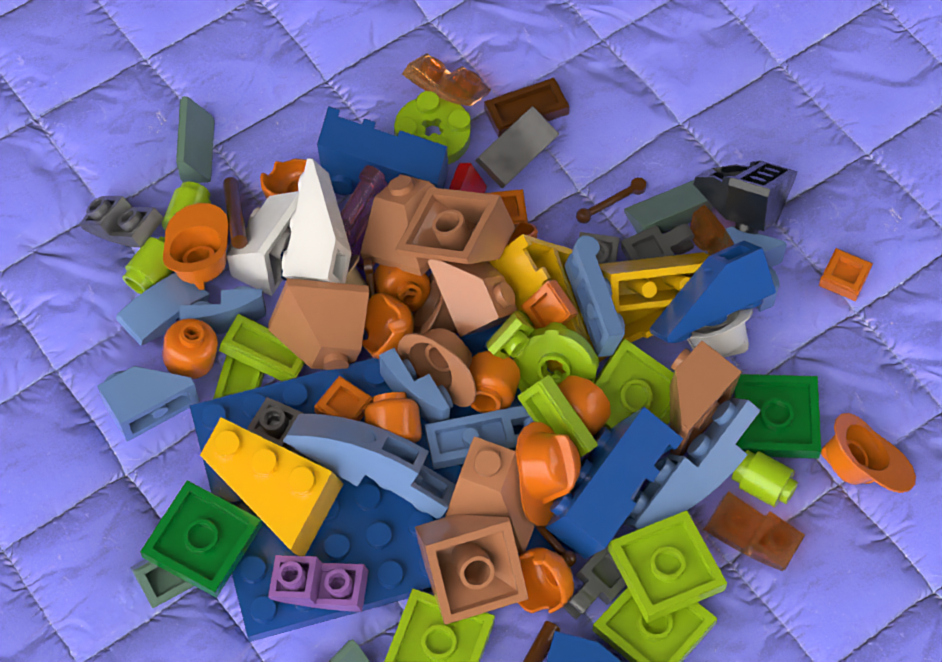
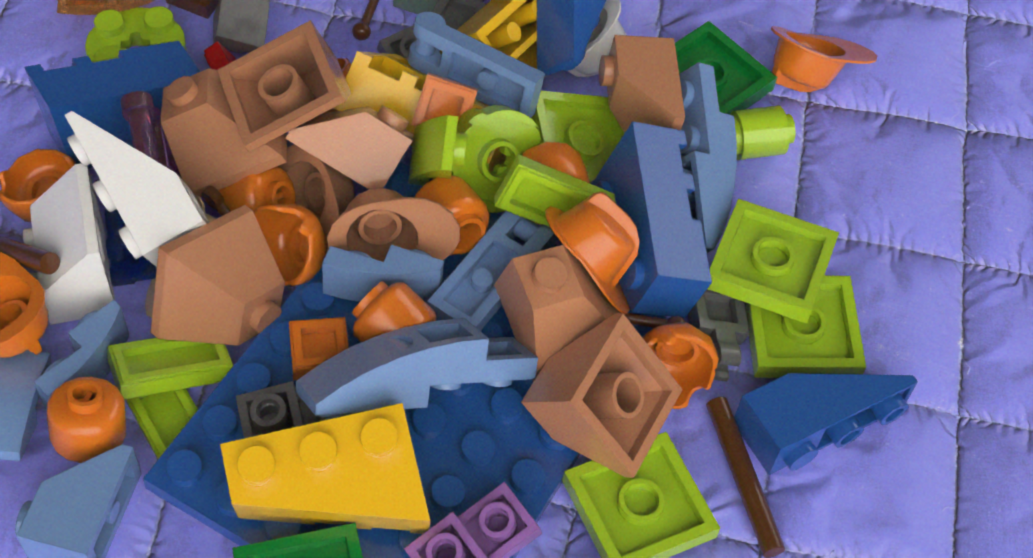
camera: 50 degrees left, 5 degrees down
clear orange slope [703,491,805,571] -> none

